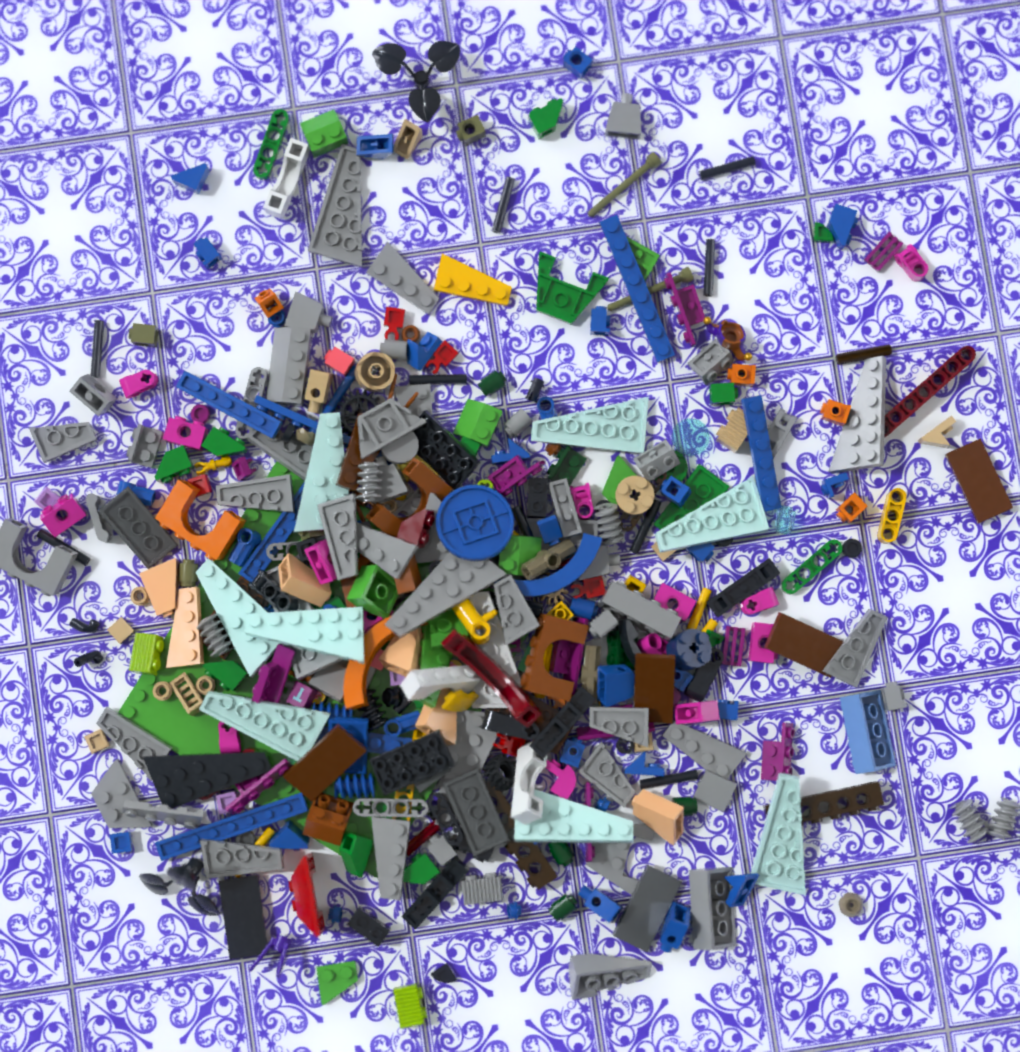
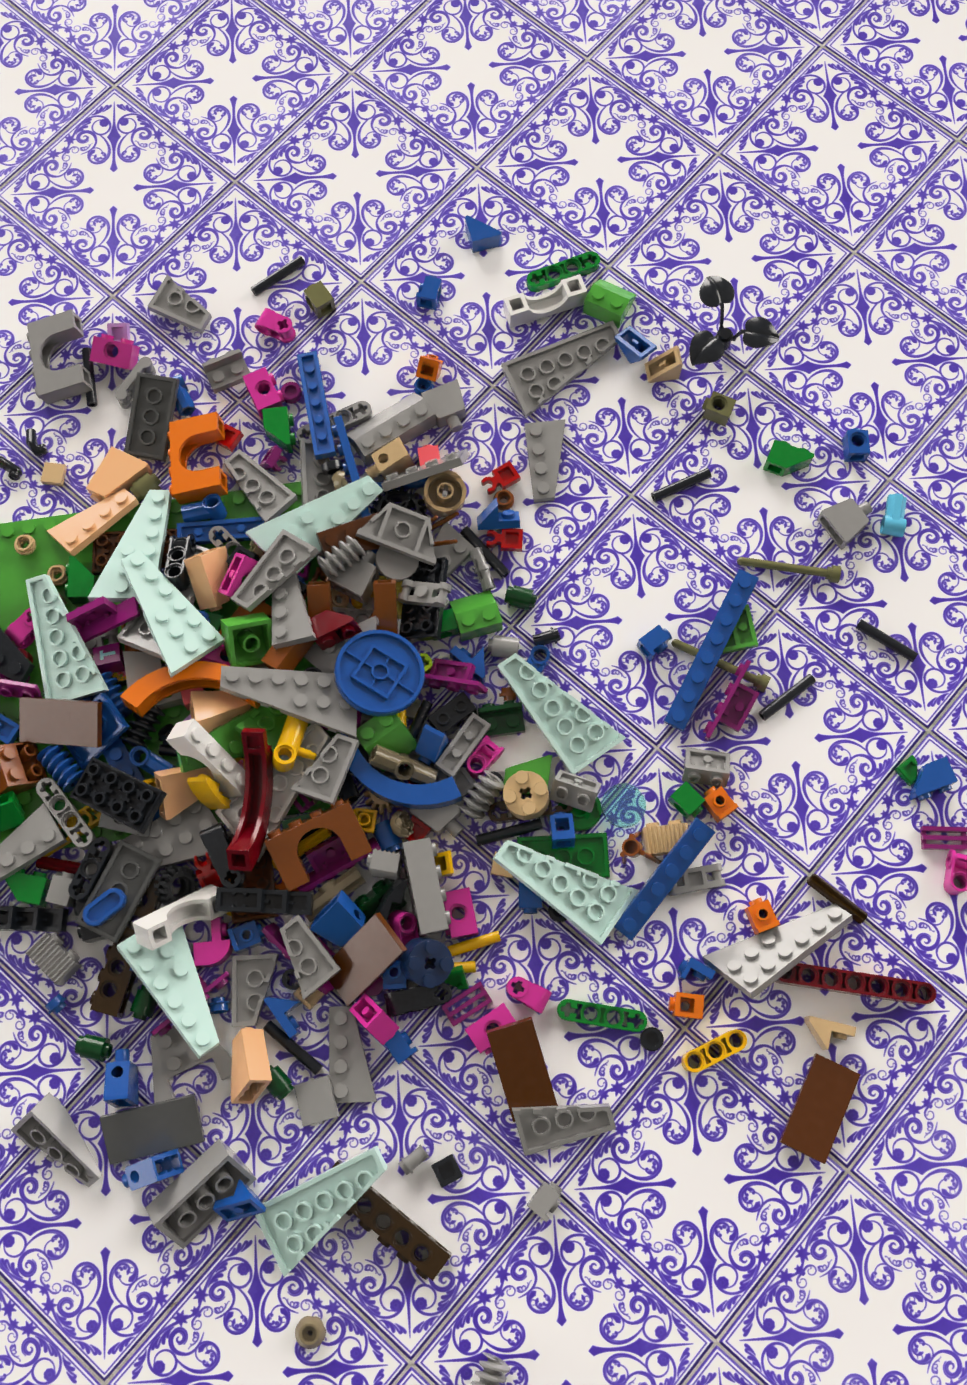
camera: 50 degrees right, 10 degrees down
light grey brick [69,374,117,416] -> none
lime brick [128,632,164,675] -> none
tan plate [130,586,150,606] -> none
green slope [155,445,195,484] -> none
tan slope [169,672,204,716] -> none
yellow piece [194,456,232,475] -> none
light grey piece [197,613,234,658] -> none
light grey brick [380,339,407,360] -> none
yellow wing [434,253,512,307] -> none
green wing [536,251,609,325] -> none
dark orange piece [703,317,752,361] -> none
black slope [706,558,781,618] -> none
magenta bracket [761,722,795,781] -> none
clear light blue brick [774,506,796,535] -> none
medium blue slope [840,689,896,774] -> none
none -> blue tile [82,888,127,927]
none -> light grey wing [381,448,470,492]
none -> dark tan plate [390,810,414,838]
none -> light grey plate [397,579,452,608]
none -> light grey pin [398,1144,429,1175]
none -> black plate [431,1153,463,1188]
none -> light grey pin [469,547,496,592]
none -> dark orange plant [620,831,662,864]
none -> medium azure piece [880,493,907,538]

